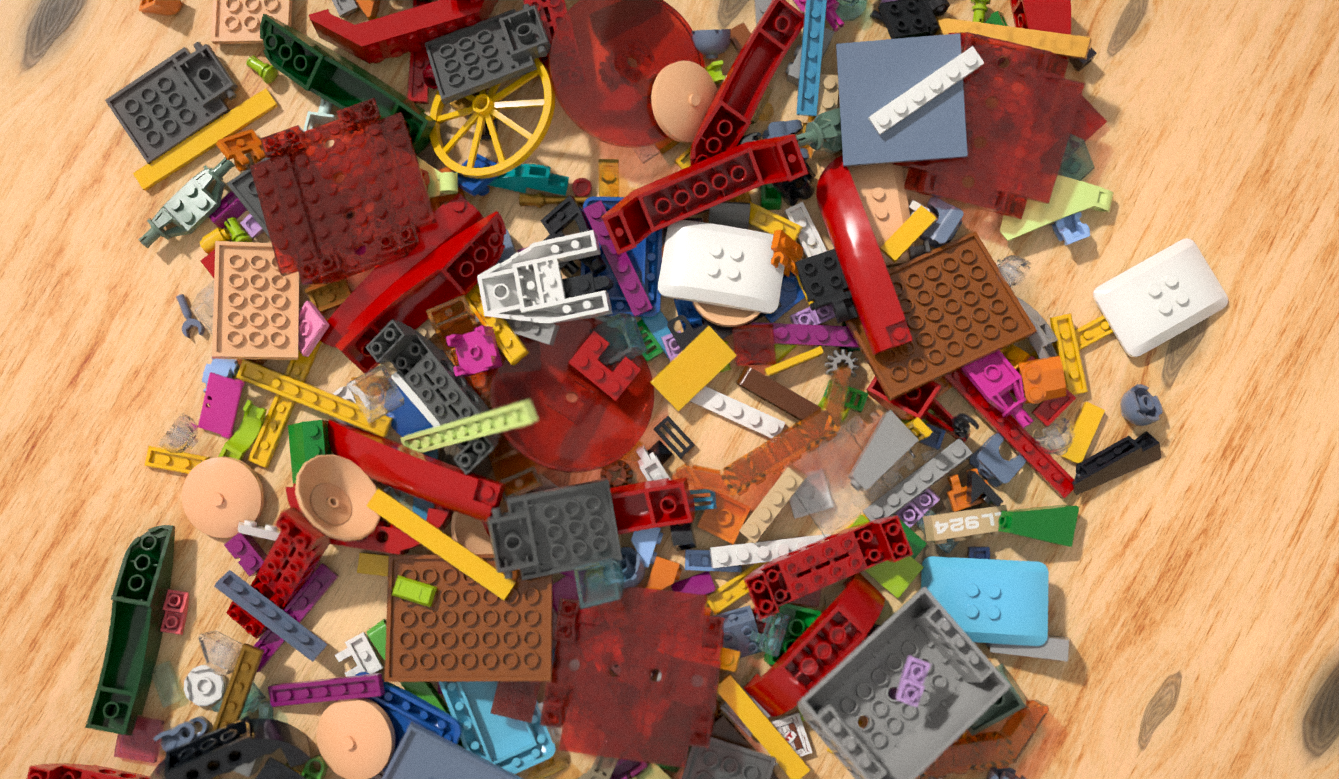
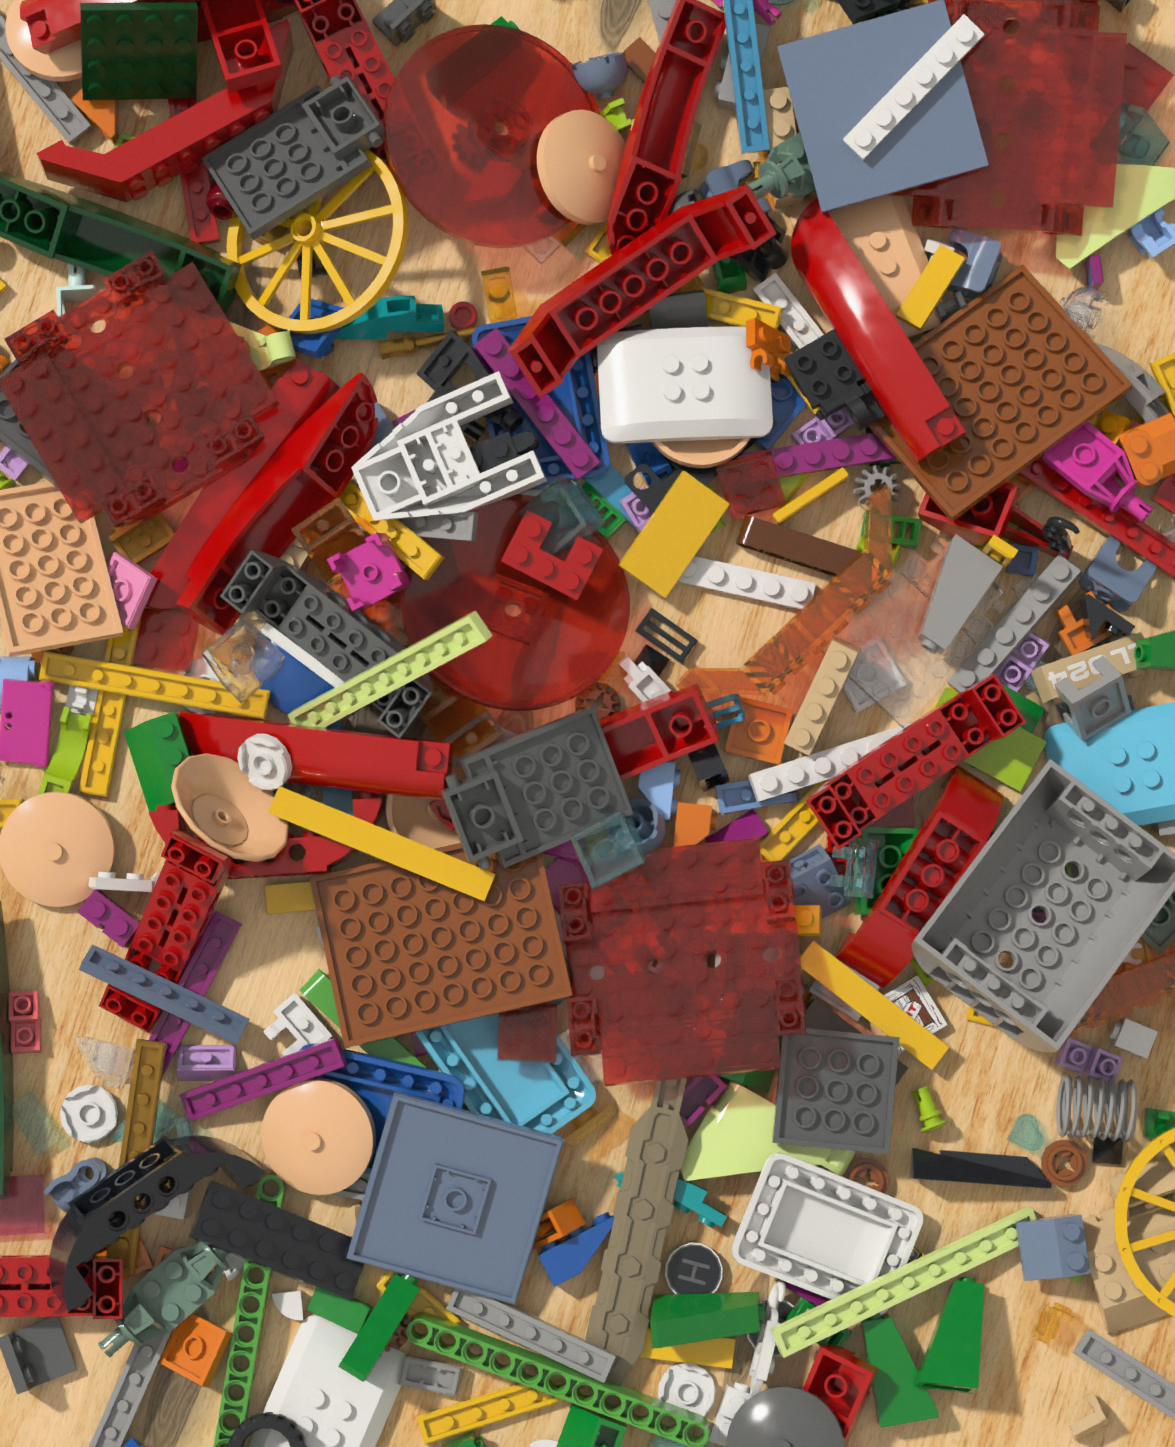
camera: 20 degrees left, 0 degrees up
lime tile [392,575,437,607] -> none
lavender slope [896,655,931,707] -> none
none -> white tile [66,685,98,715]
none -> clear red plate [133,608,199,673]
none -> lavender slope [176,1045,236,1081]
none -> white tile [237,733,292,791]
none -> light grey panel [1054,656,1132,741]
none -> magenta tile [1084,255,1104,290]

